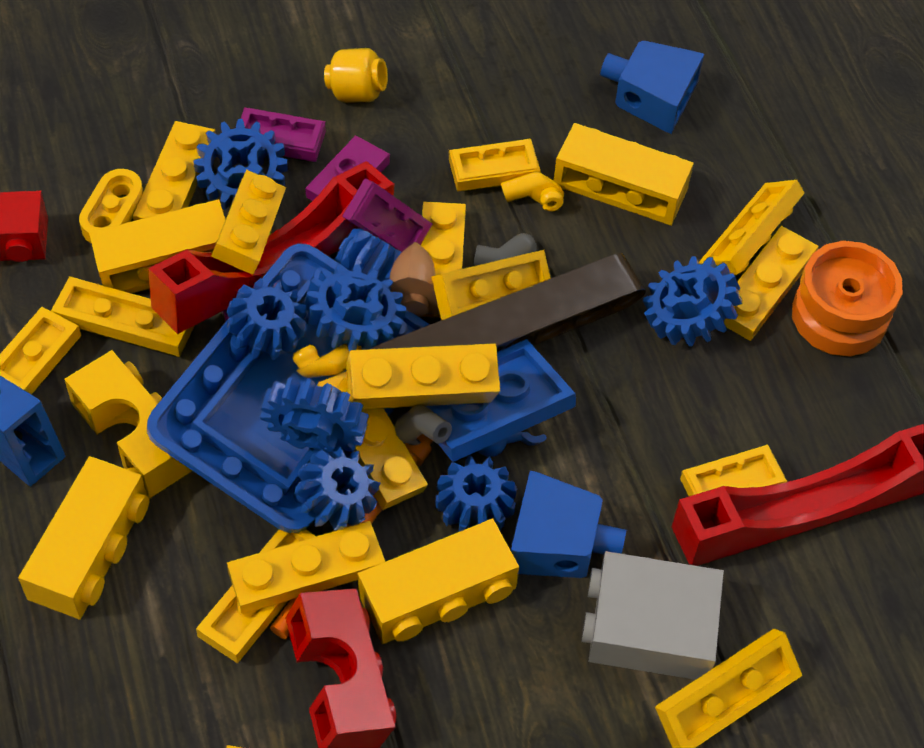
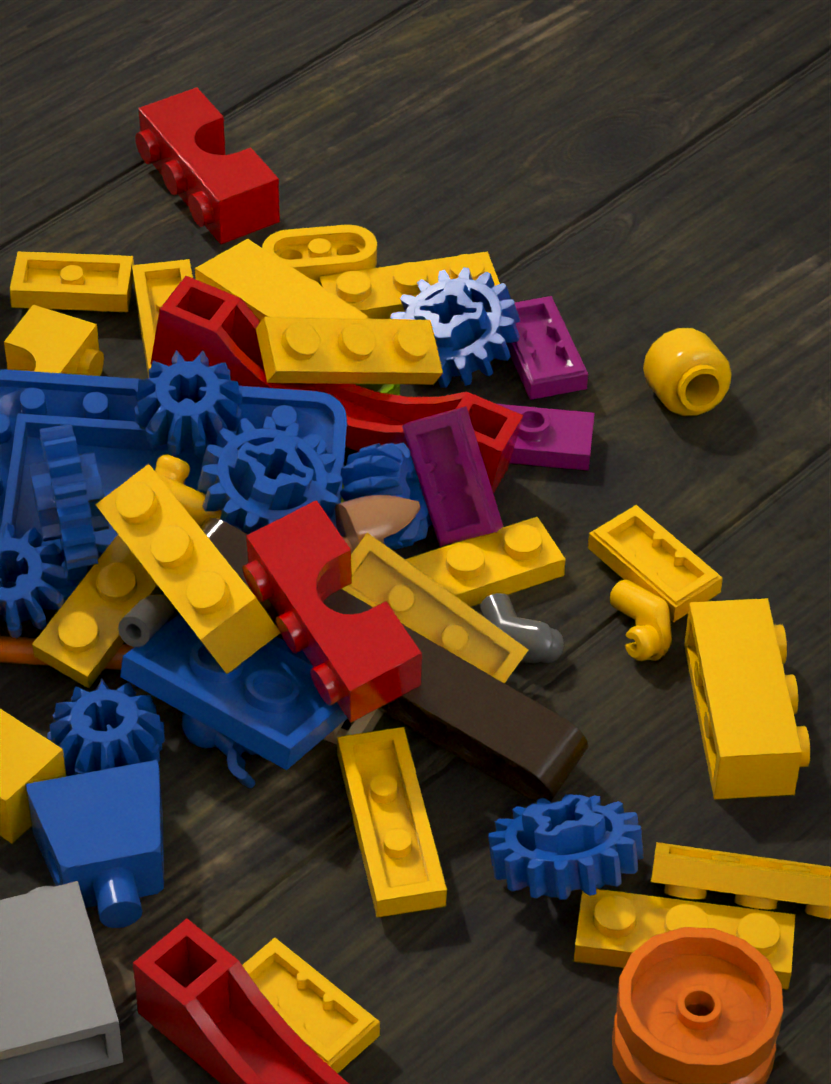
camera: 65 degrees right, 10 degrees down
none -> red arch [242,500,422,723]
none -> yellow plate [337,727,447,918]

